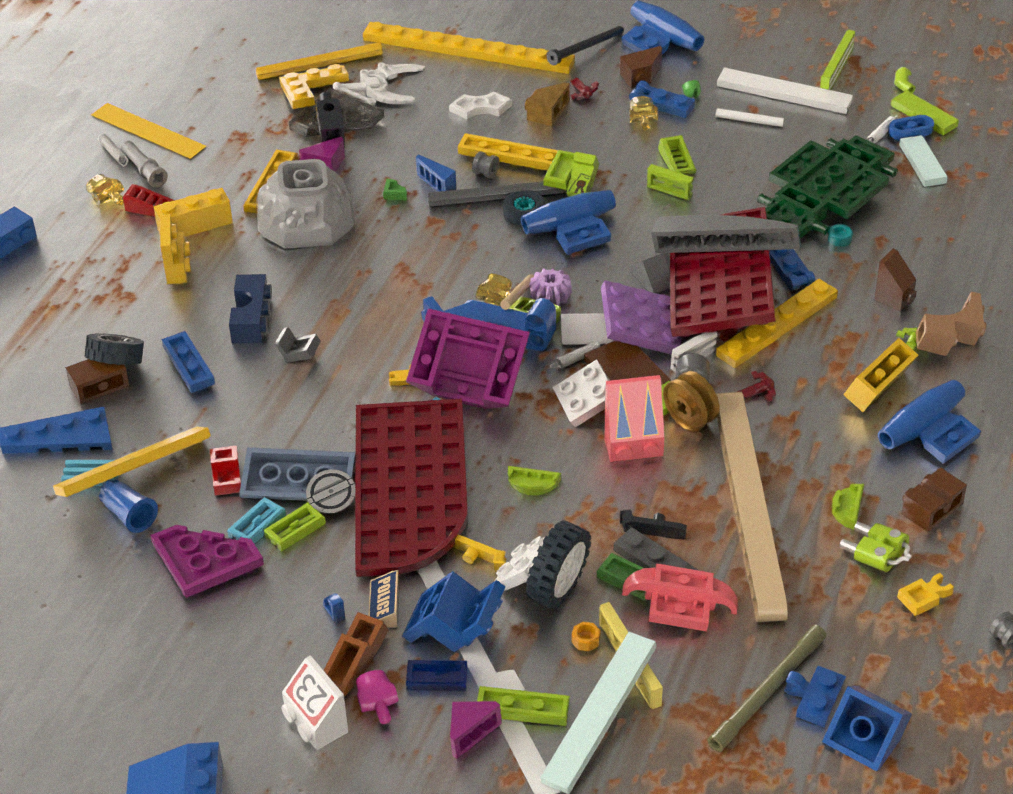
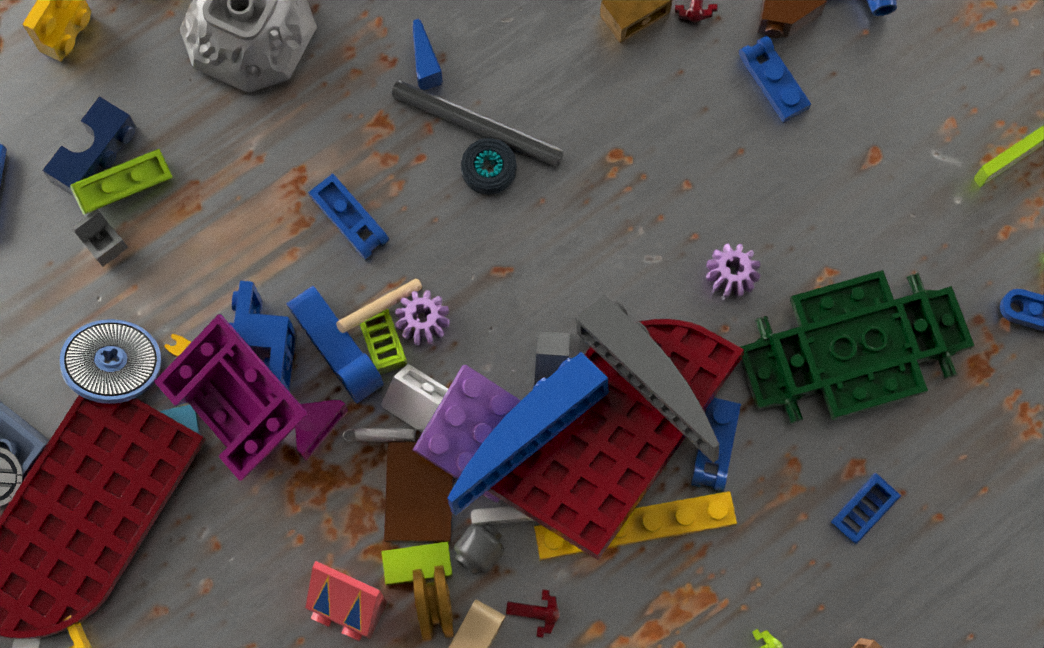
camera: 30 degrees right, 30 degrees up
bright green tile [383,179,407,201] -> none
yellow plate [457,133,558,171] -> none
dark grey wheel [472,151,500,179] -> none
clear yellow piece [475,273,512,306] -> none
lime tile [508,466,561,495] -> none
blue plate [521,190,616,255] -> none
lime tile [543,150,575,190] -> none
white plate [552,359,610,427] -> none
lime leg [567,152,600,197] -> none
clear yellow piece [629,96,658,131] -> none
lime tile [647,164,694,201] -> none
lime slope [658,135,697,175] -> none
bright green hinge [682,80,701,99] -> none
white bar [715,108,784,127] -> none
white tile [717,68,853,114] -> none
teal tile [828,225,853,247] -> none
white piece [867,115,898,144] -> none
reddish brown slope [874,248,917,312] -> none
light aqua tile [899,135,947,187] -> none
none -> piece [60,319,161,404]
none -> lime tile [70,149,173,215]
none -> magenta slope [295,399,348,461]
none -> blue plate [308,173,390,260]
none -> blue slope [447,352,609,516]
none -> lavender gear [706,243,761,298]
none -> blue slope [831,472,901,545]

